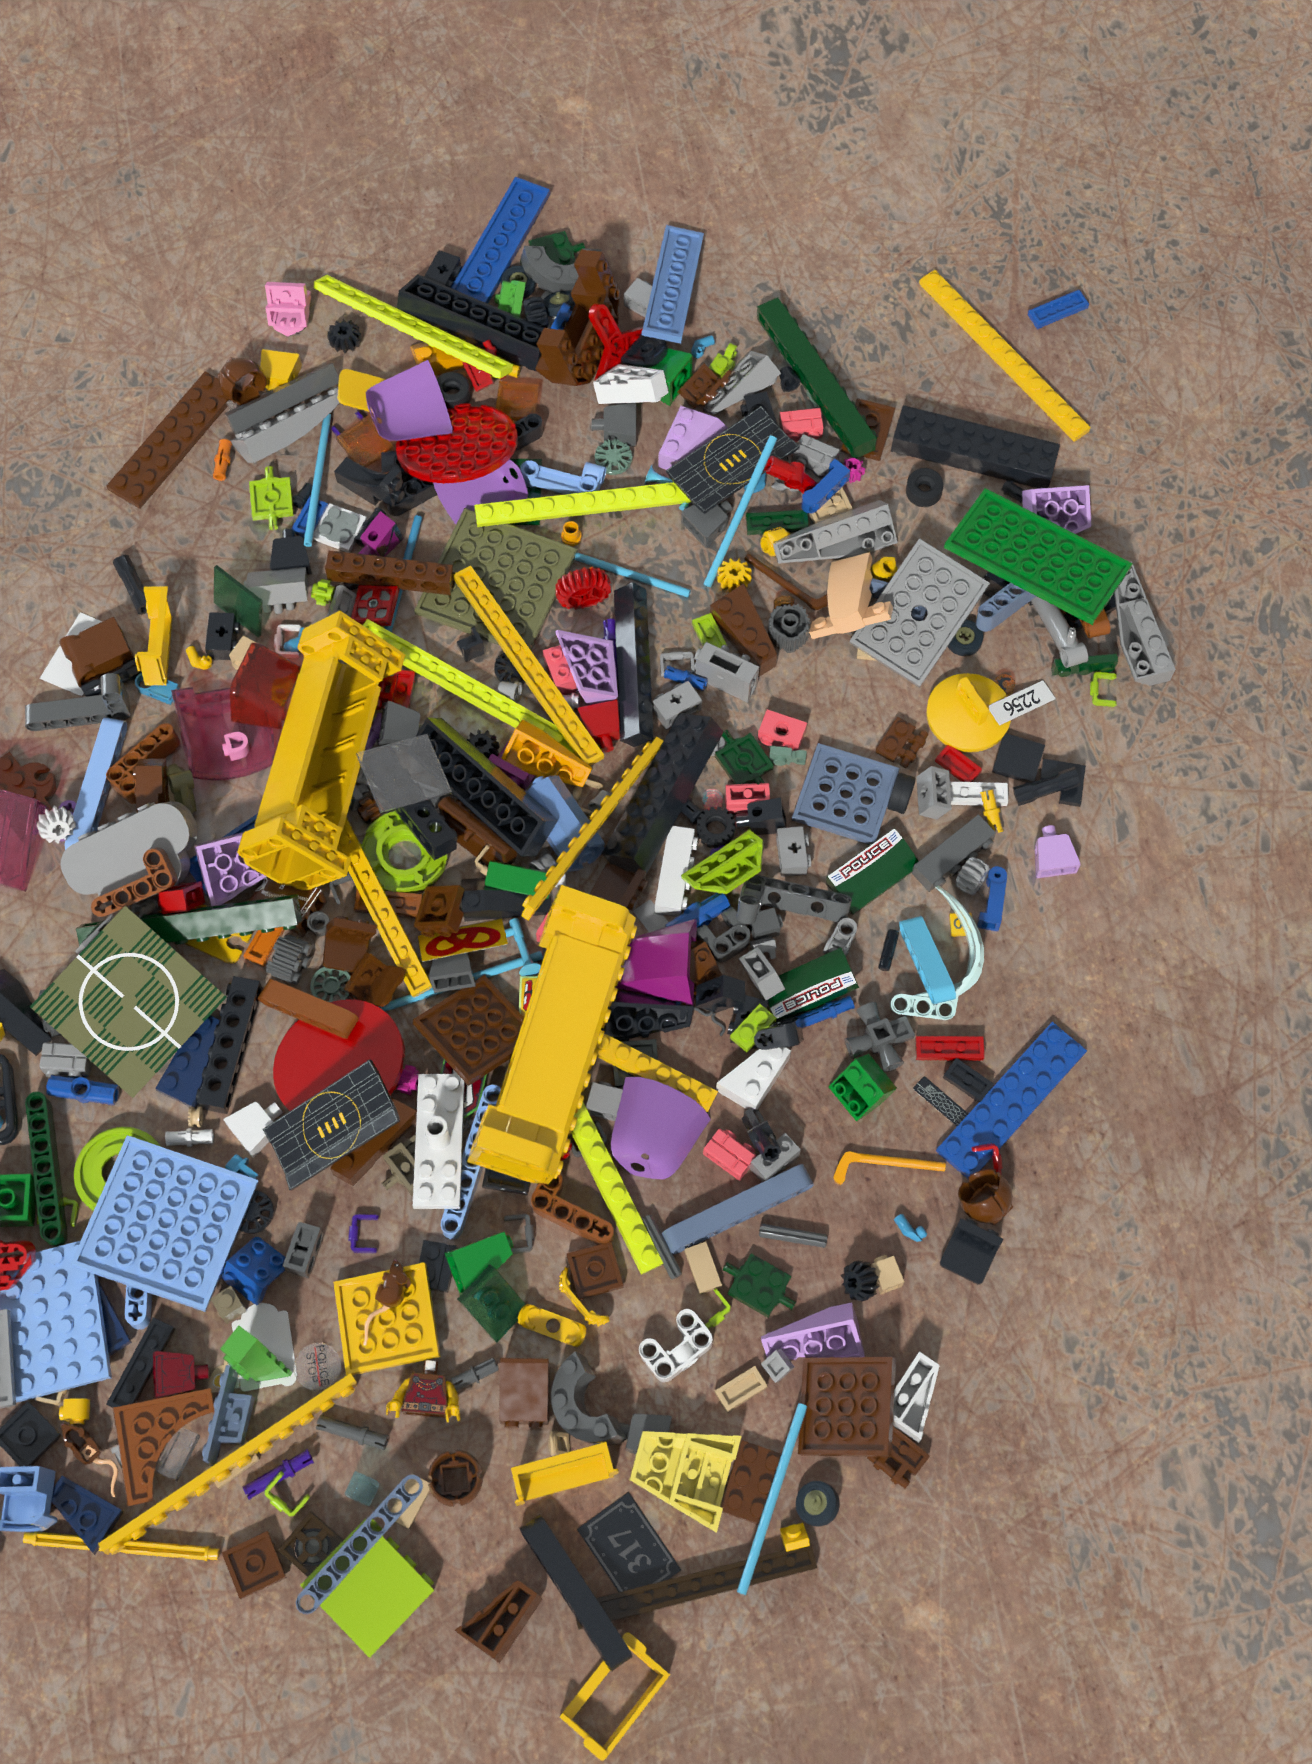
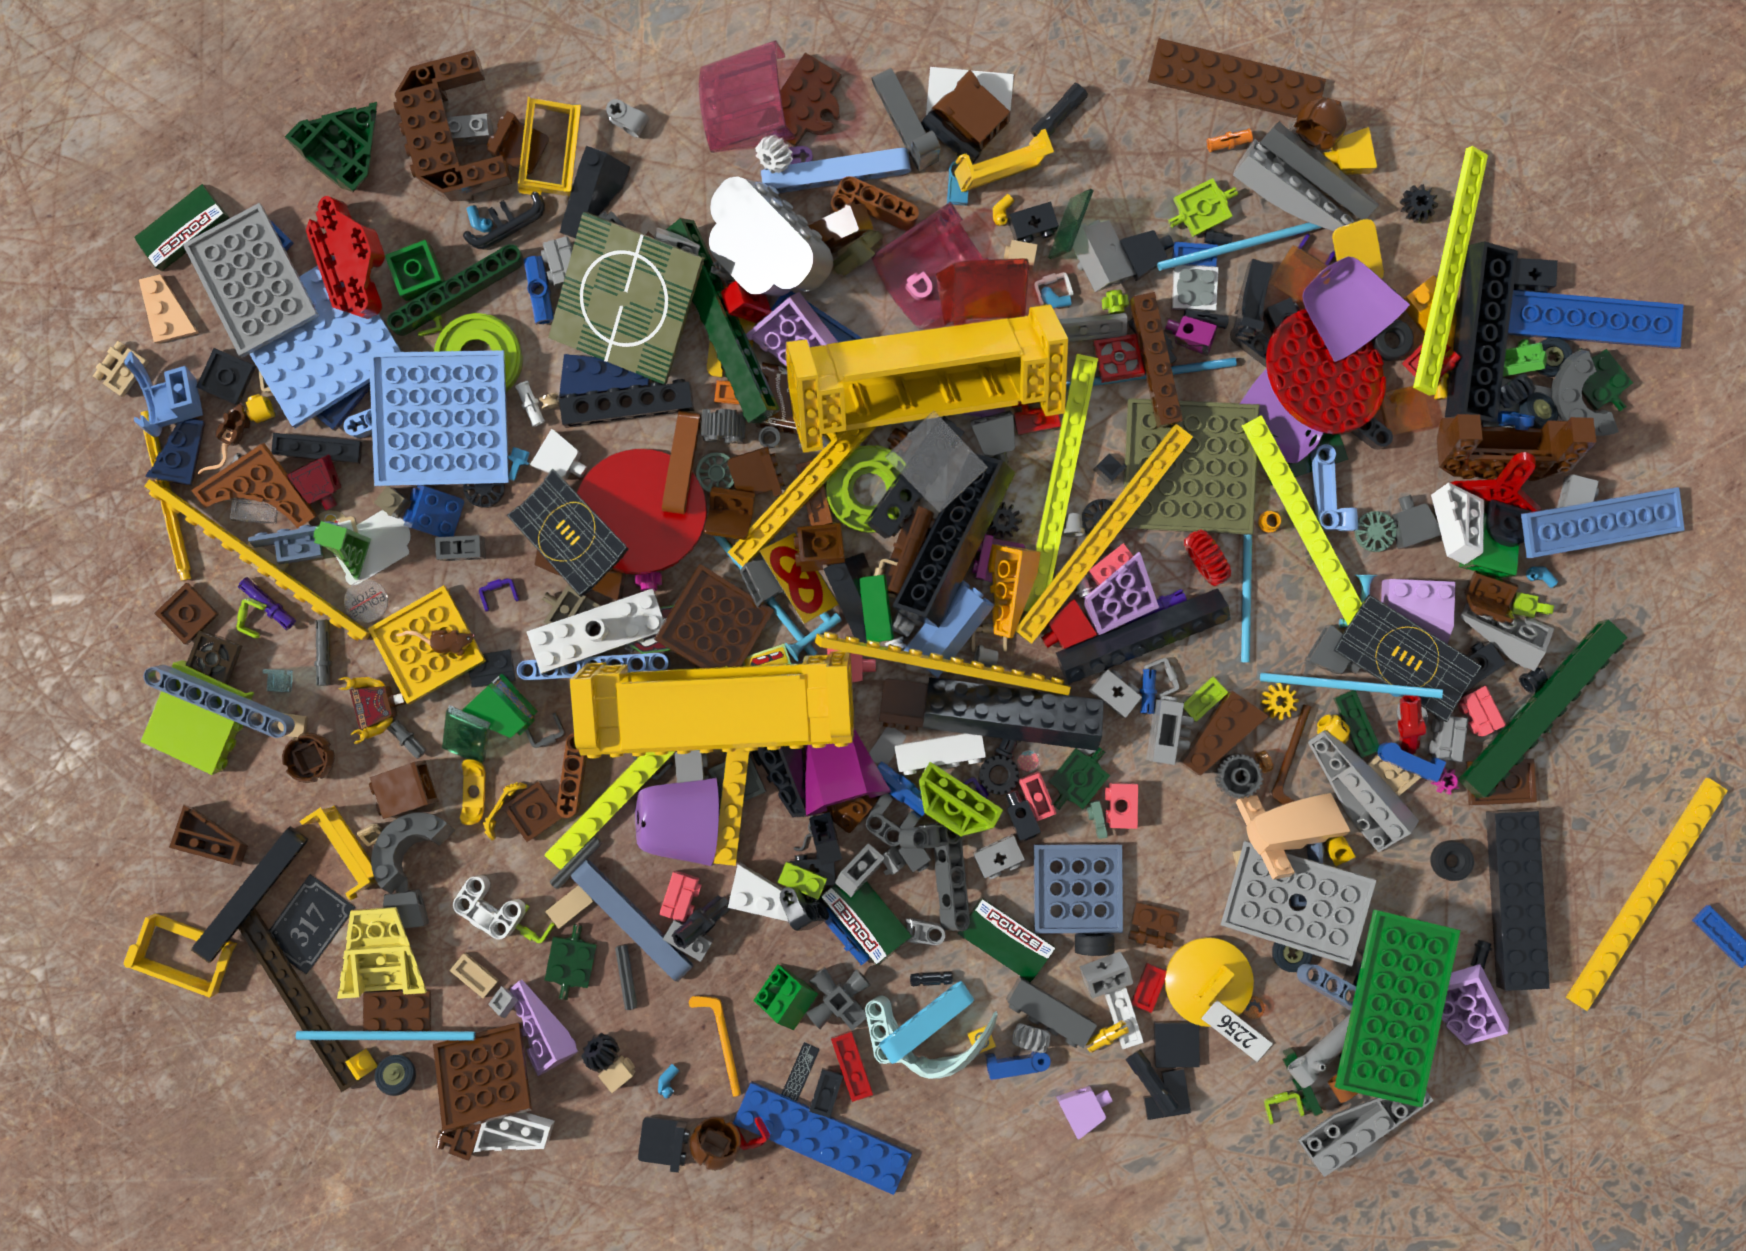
camera: 70 degrees right, 20 degrees up
dark orange beam [91,847,177,917] -> none
bright pink piece [265,282,311,337] -> none

